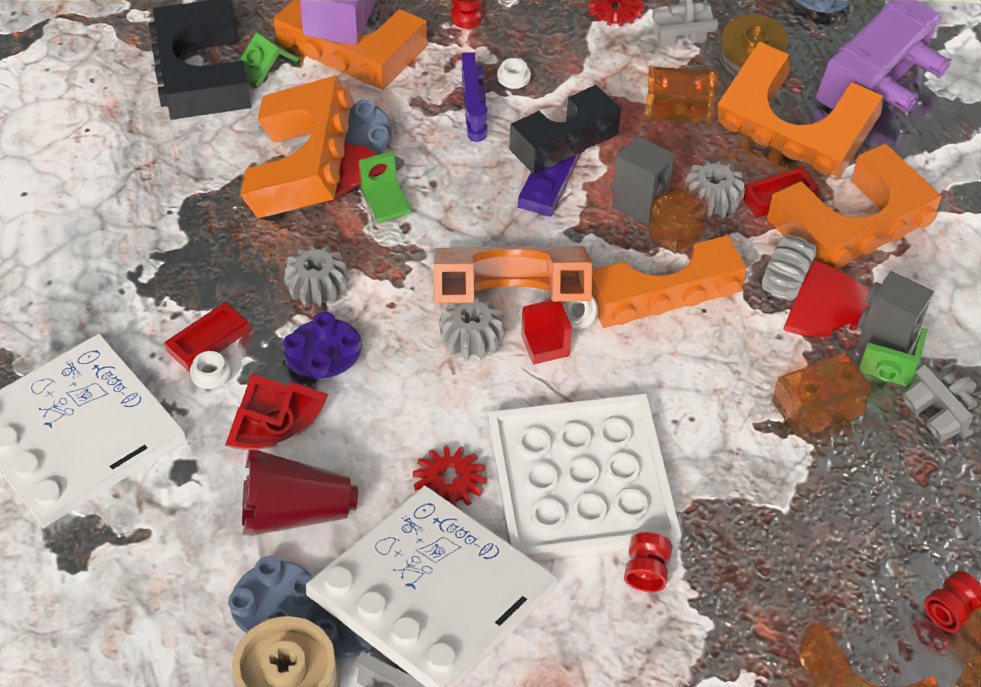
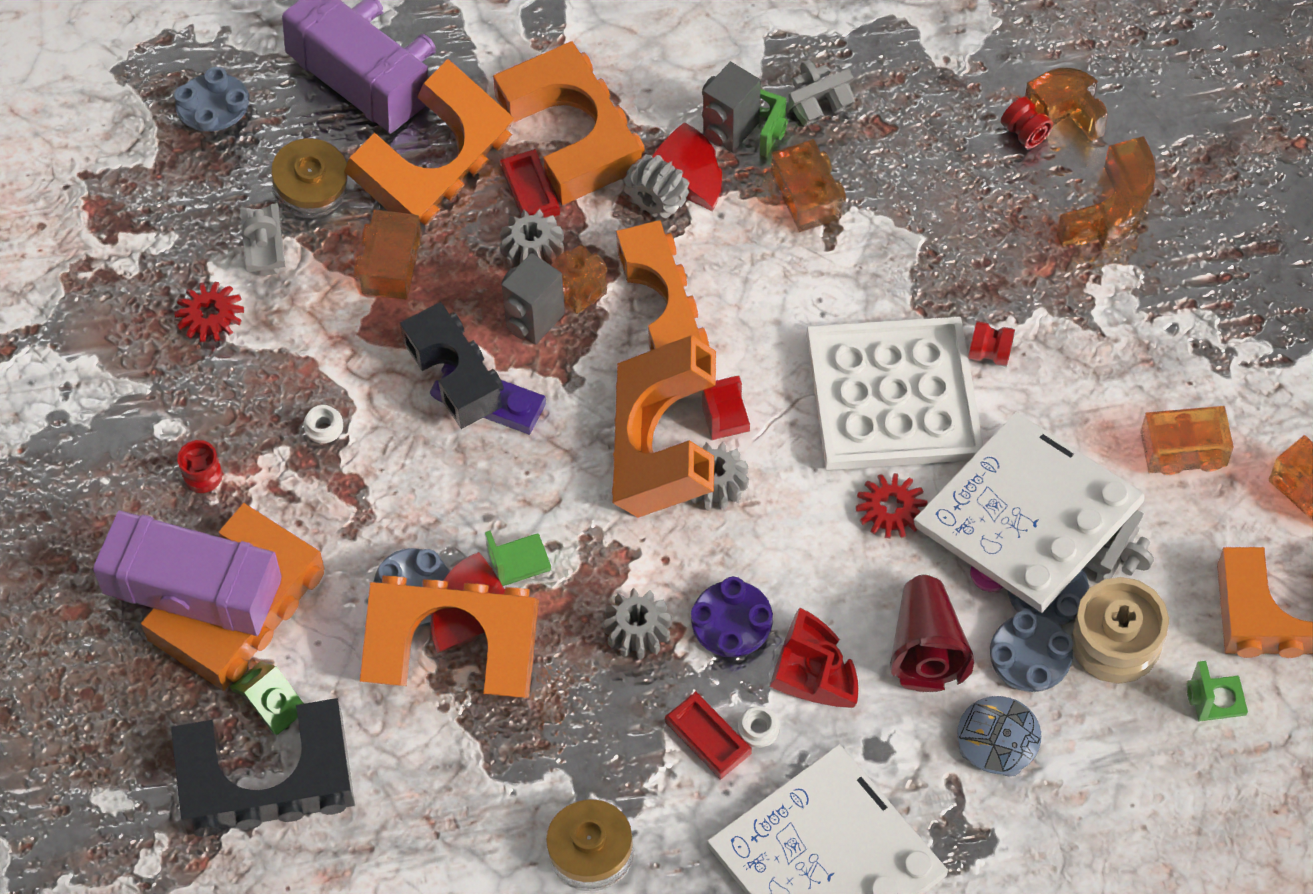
camera: 85 degrees left, 10 degrees up
dark purple plate [462,52,488,142] -> none
none -> pearl gold piece [546,799,634,891]
none -> sand blue dish [957,696,1041,777]

